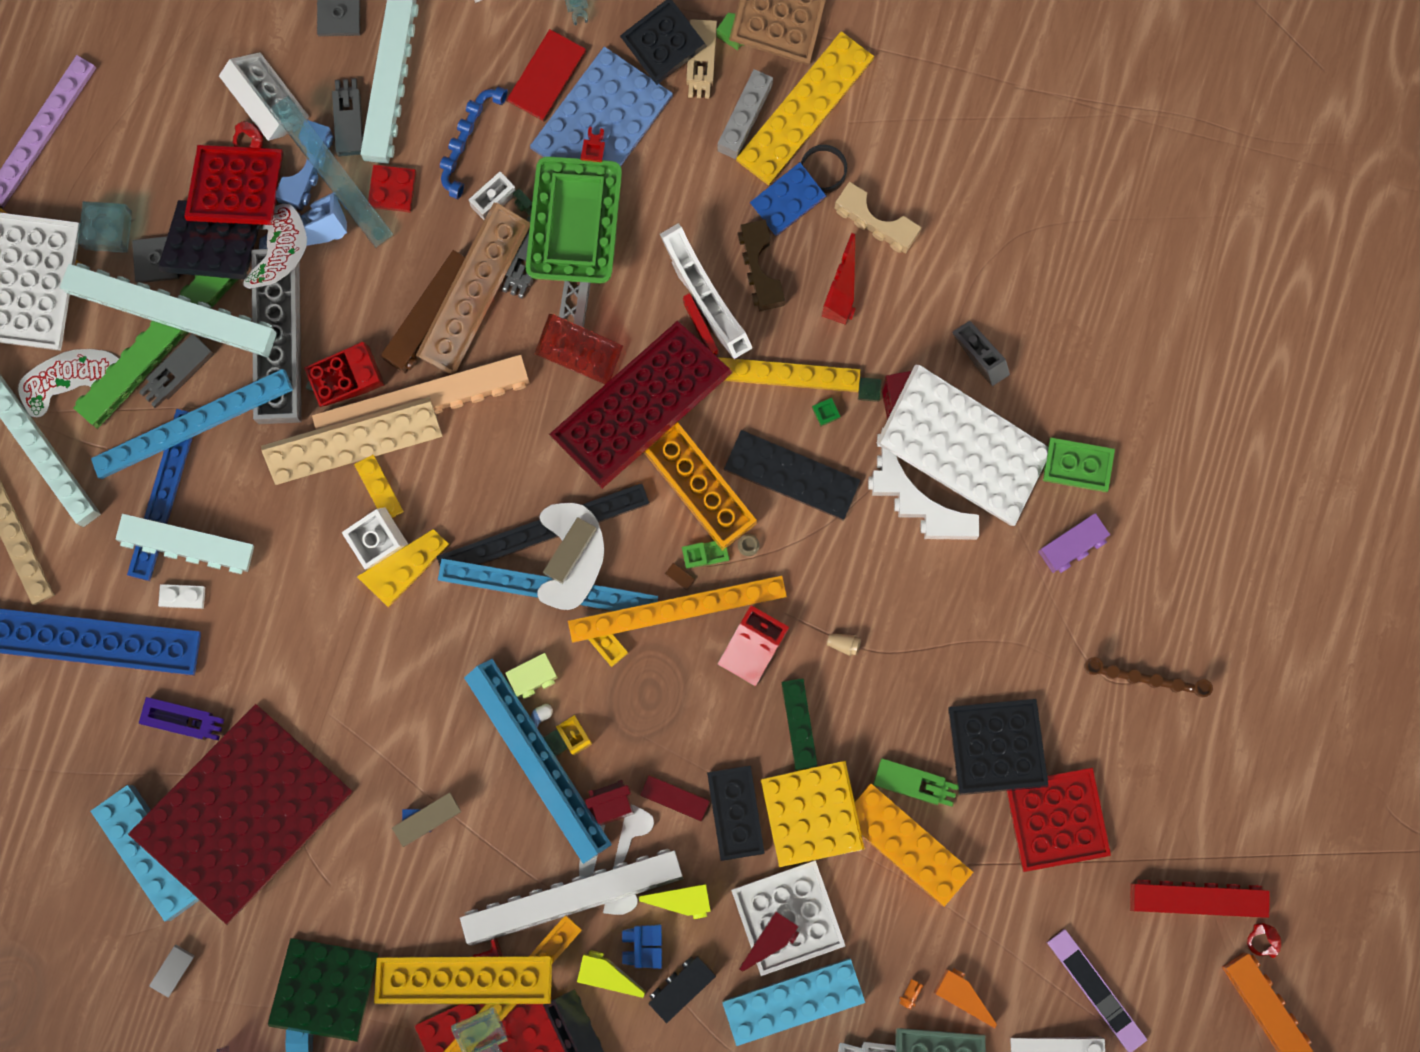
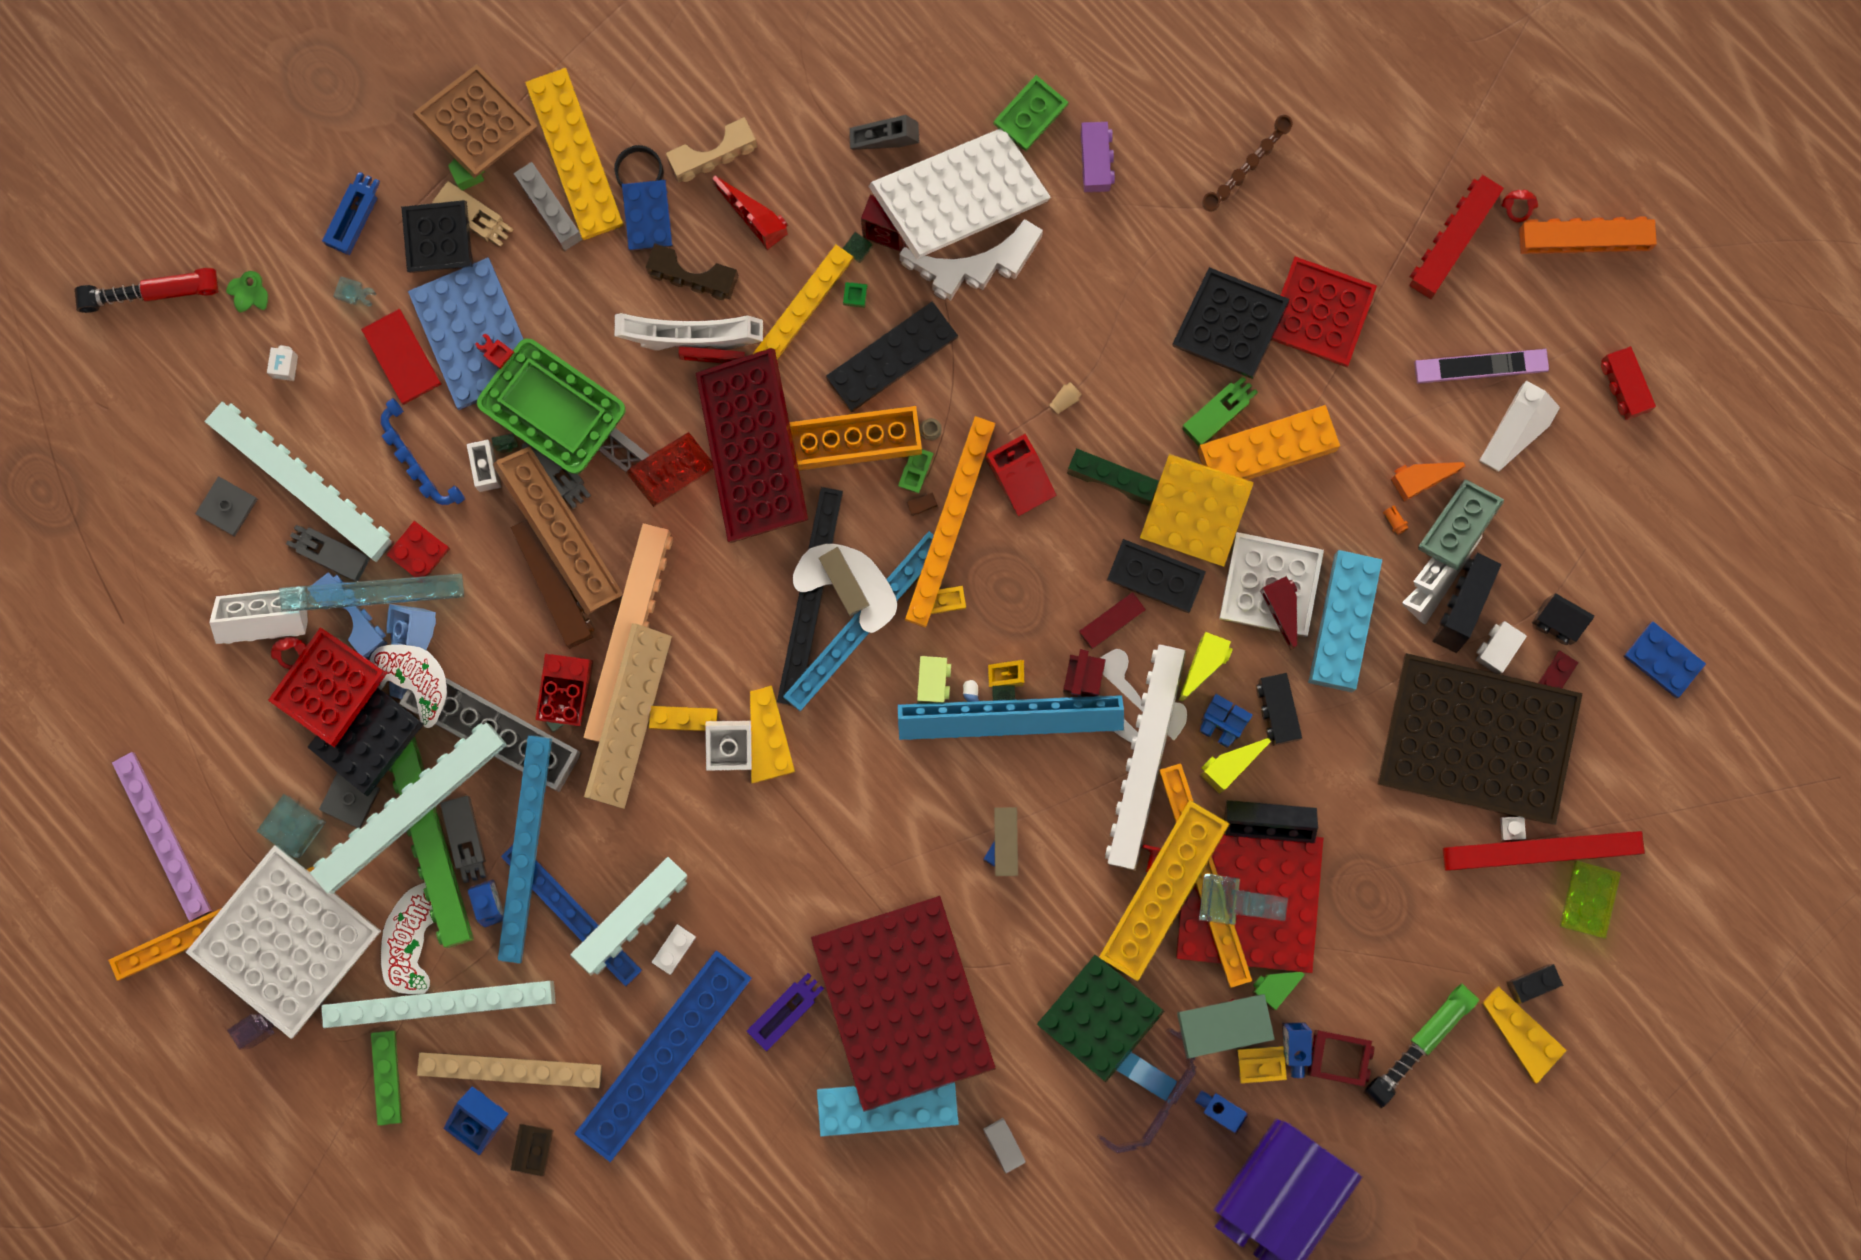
camera: 60 degrees left, 0 degrees up
none -> blue torso [468,879,504,928]

